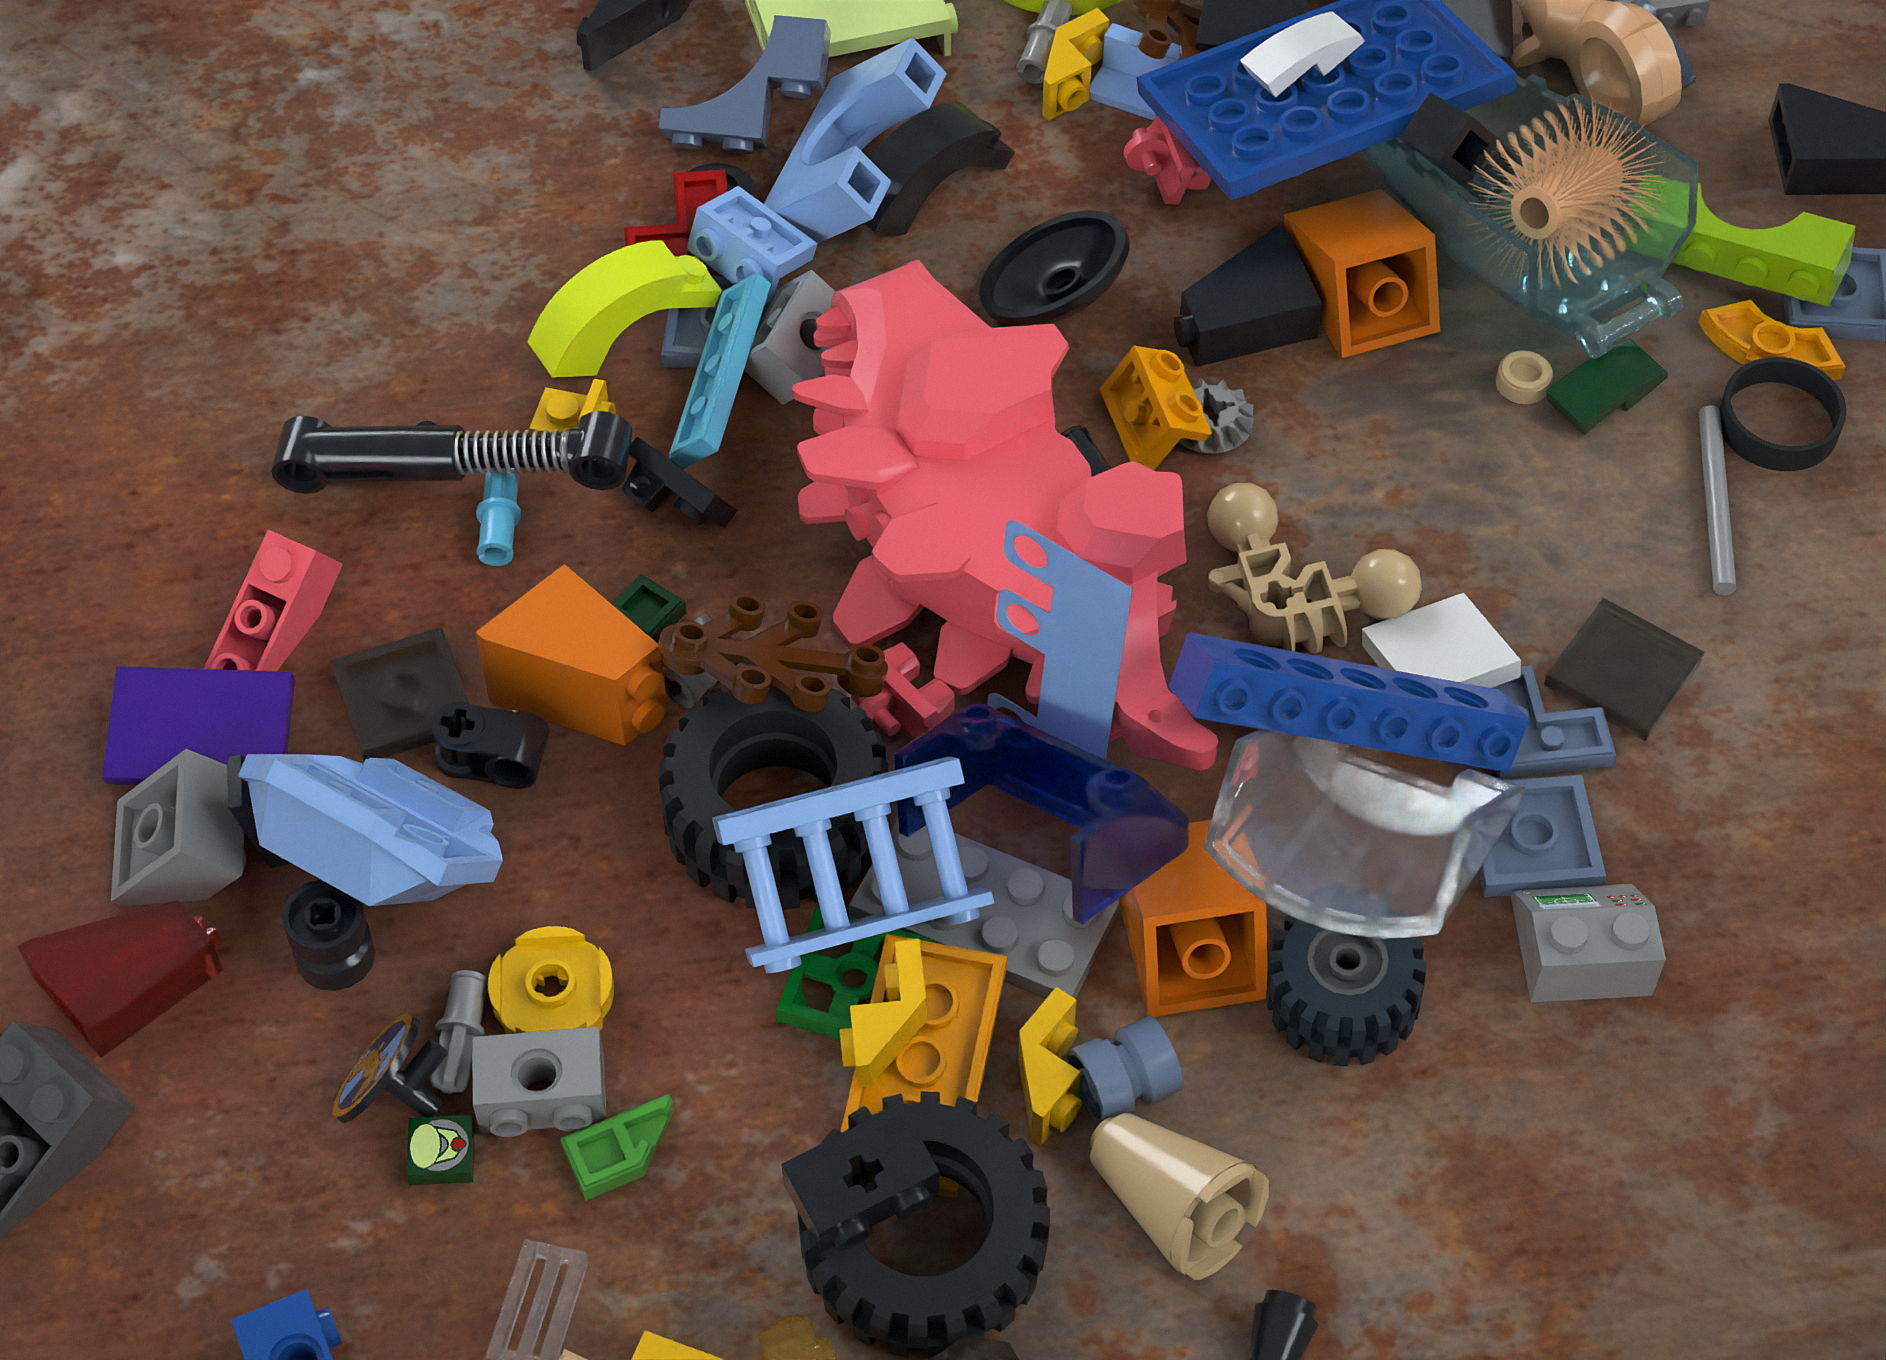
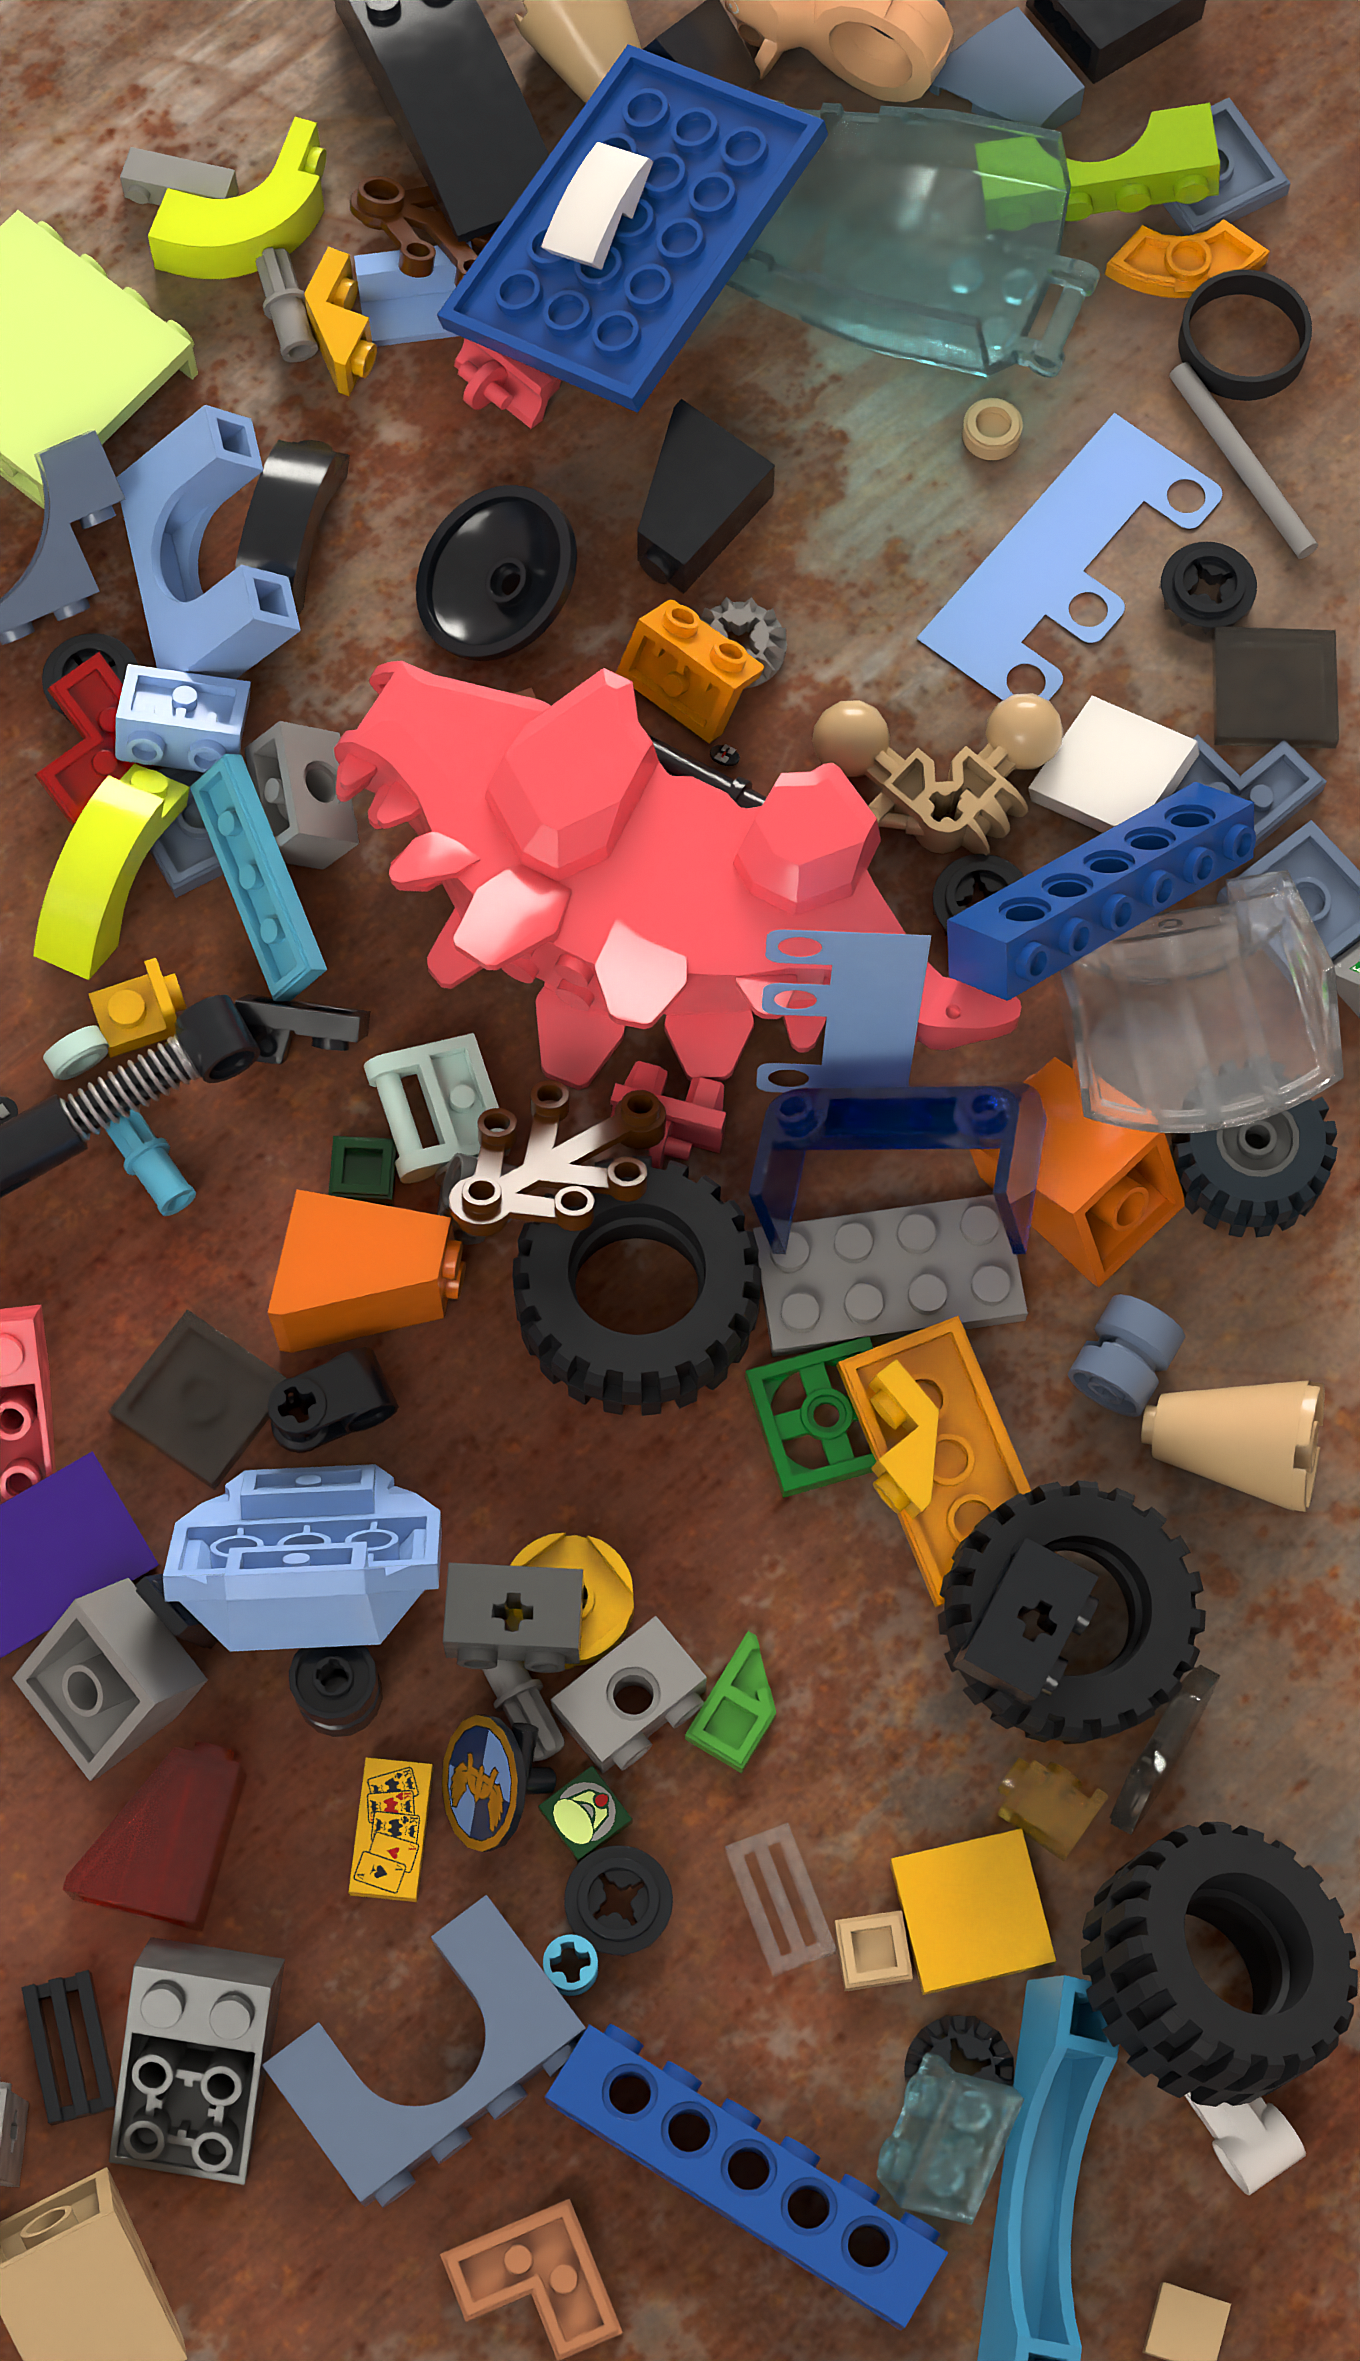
camera: 35 degrees left, 15 degrees up
light blue fence [712,756,994,973] -> none
yellow slope [1018,987,1082,1146] -> none
orange slope [1284,189,1441,359] -> none
black slope [1399,92,1520,208] -> none
light nougat piece [1467,96,1668,289] -> none
dark green slope [1546,338,1668,435] -> none
none -> light aqua tile [43,1025,110,1080]
none -> sand blue arch [262,1895,586,2208]
none -> yellow tile [349,1757,434,1902]
none -> light aqua plate [364,1033,511,1183]
none -> dark grey brick [443,1563,584,1673]
none -> medium azure axle [543,1934,598,1996]
none -> black gear [564,1846,673,1957]
none -> light blue piece [916,413,1222,701]
none -> sand blue slope [928,6,1085,137]
none -> black gear [1159,542,1257,634]

